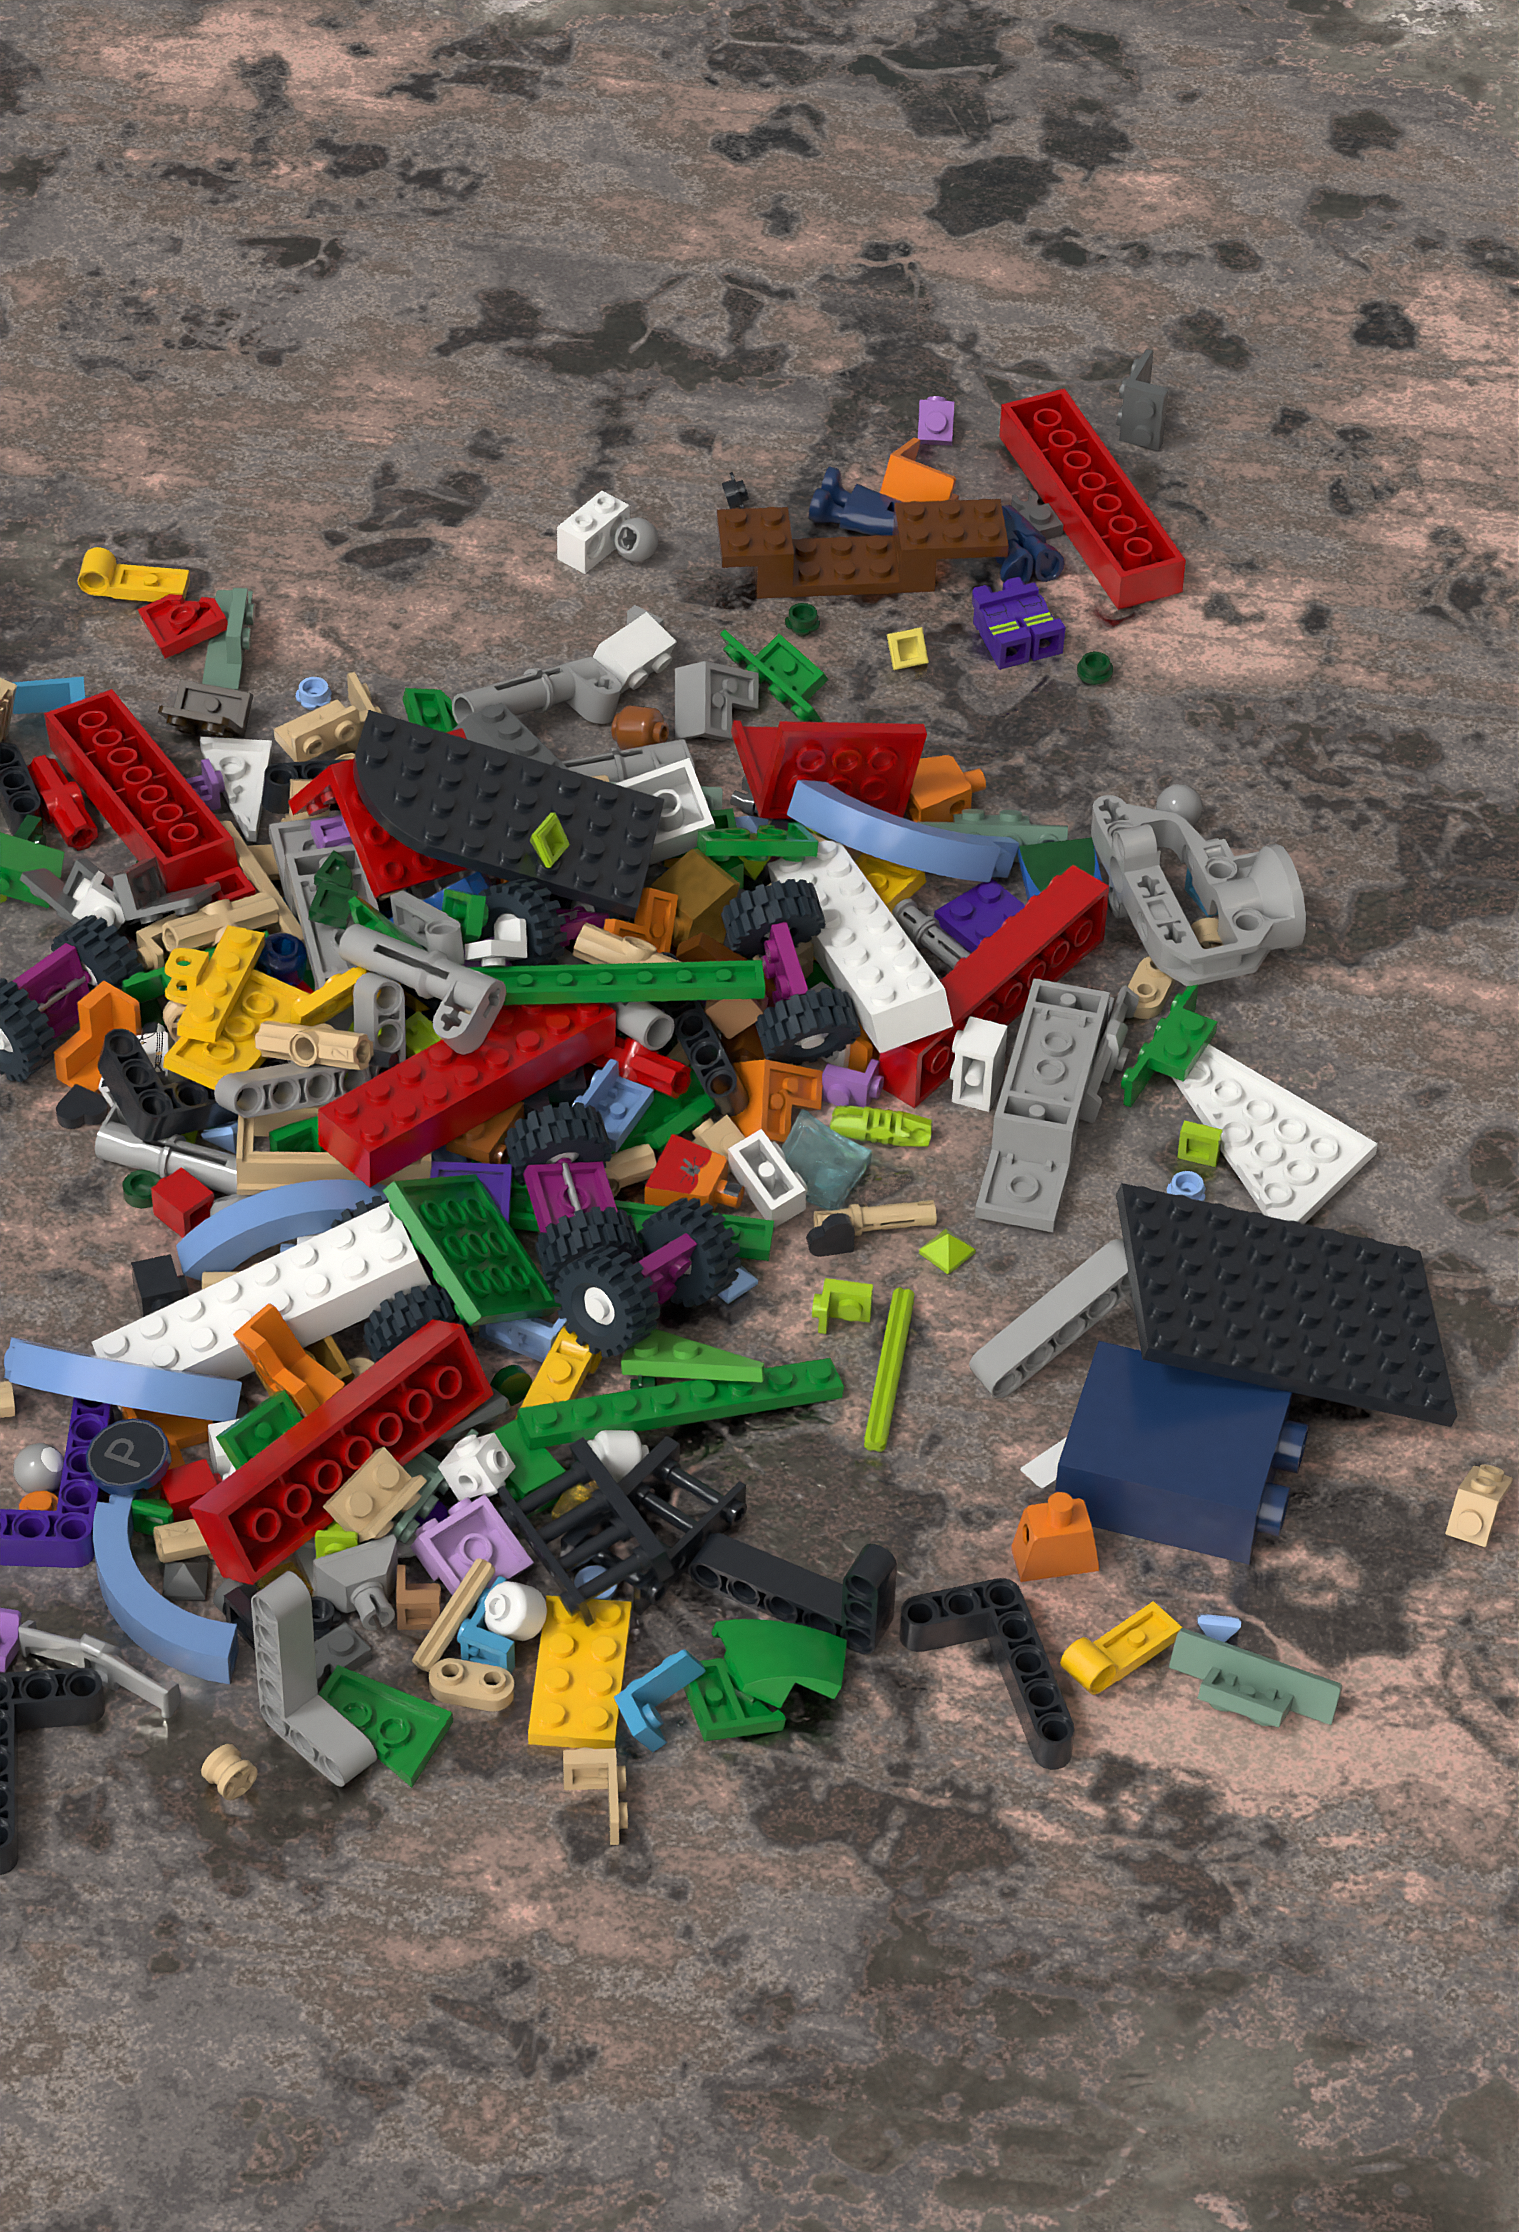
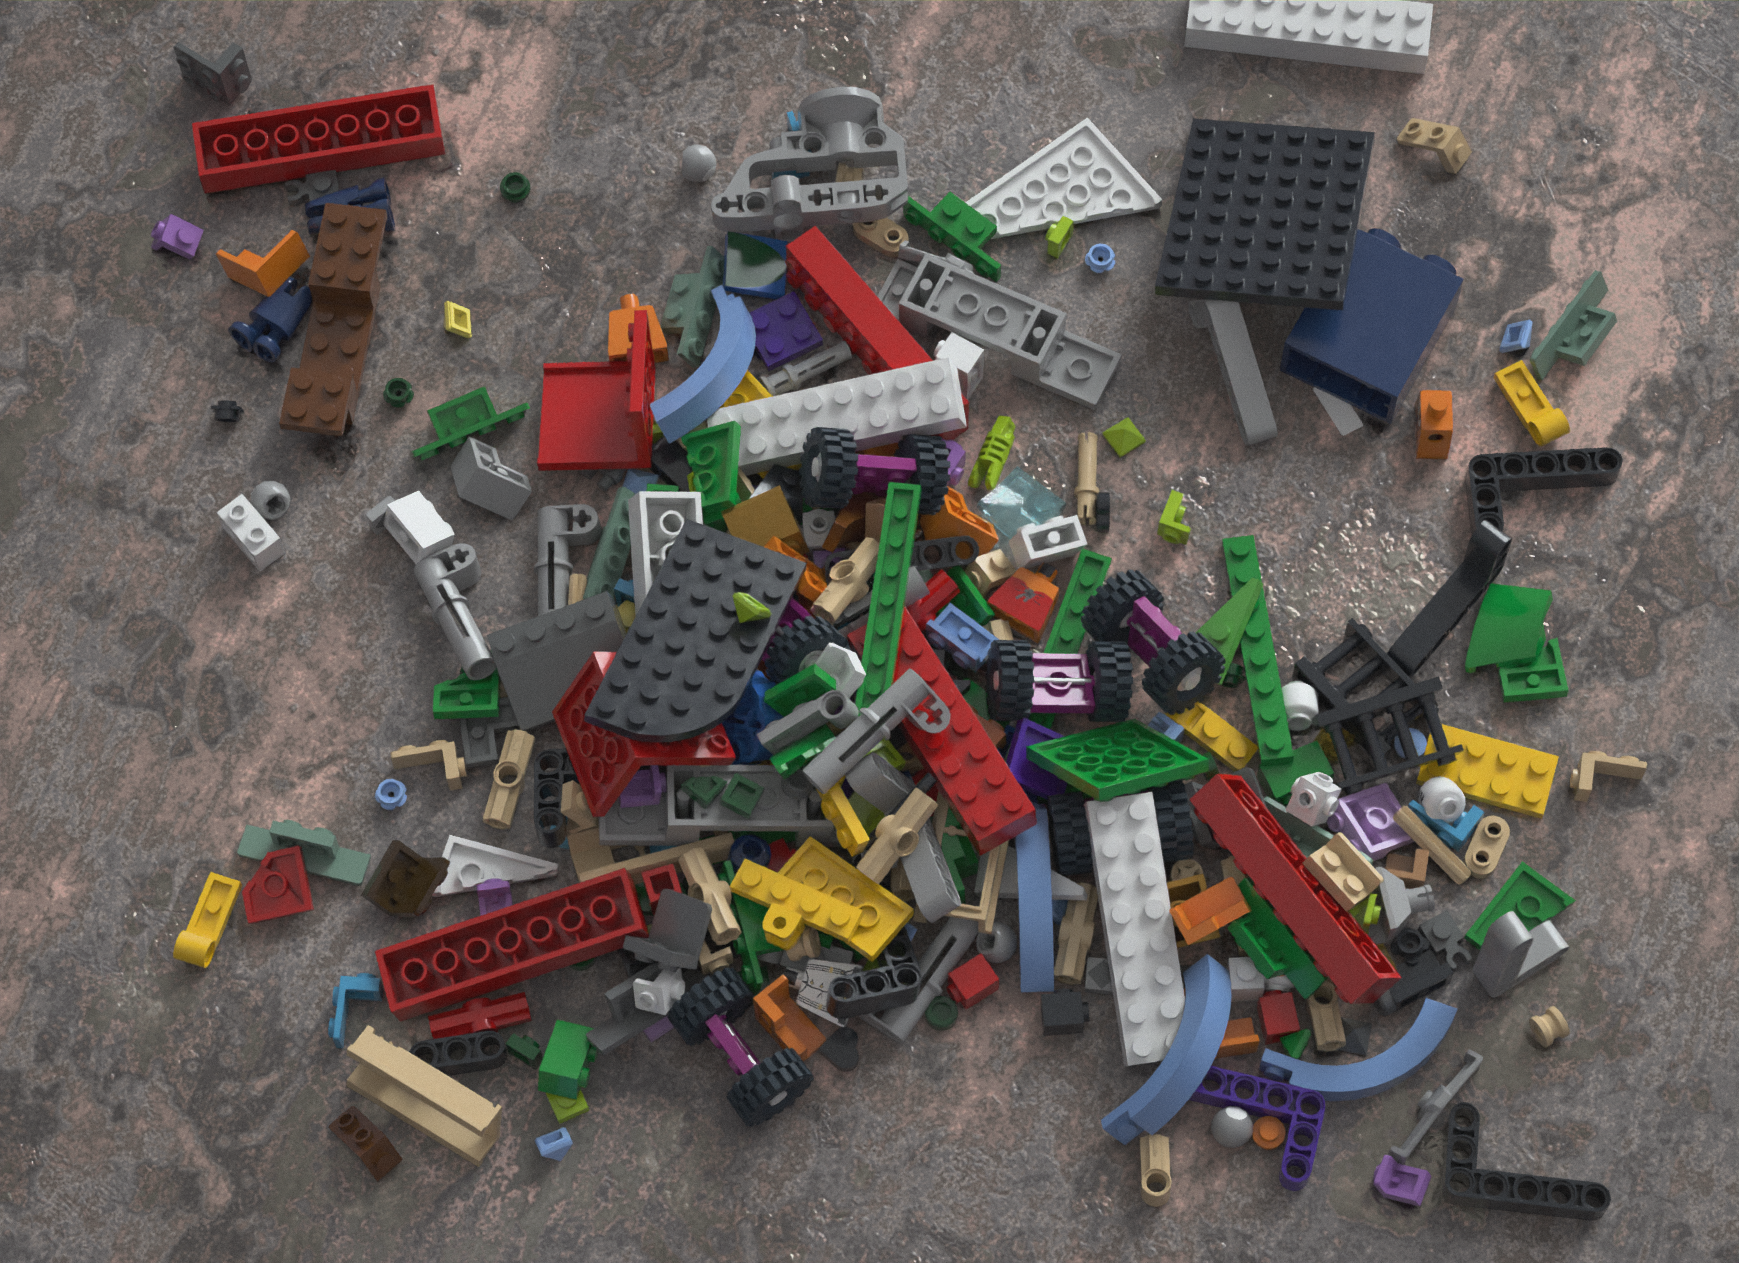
camera: 75 degrees left, 20 degrees up
black tile [86,1418,171,1496] -> none
tan bracket [274,699,361,762] -> none
dark orange head [611,705,669,750] -> none
dark azure bracket [614,1649,706,1752] -> none
lime axle [864,1287,915,1452] -> none
dark purple hips [972,577,1066,670] -> none

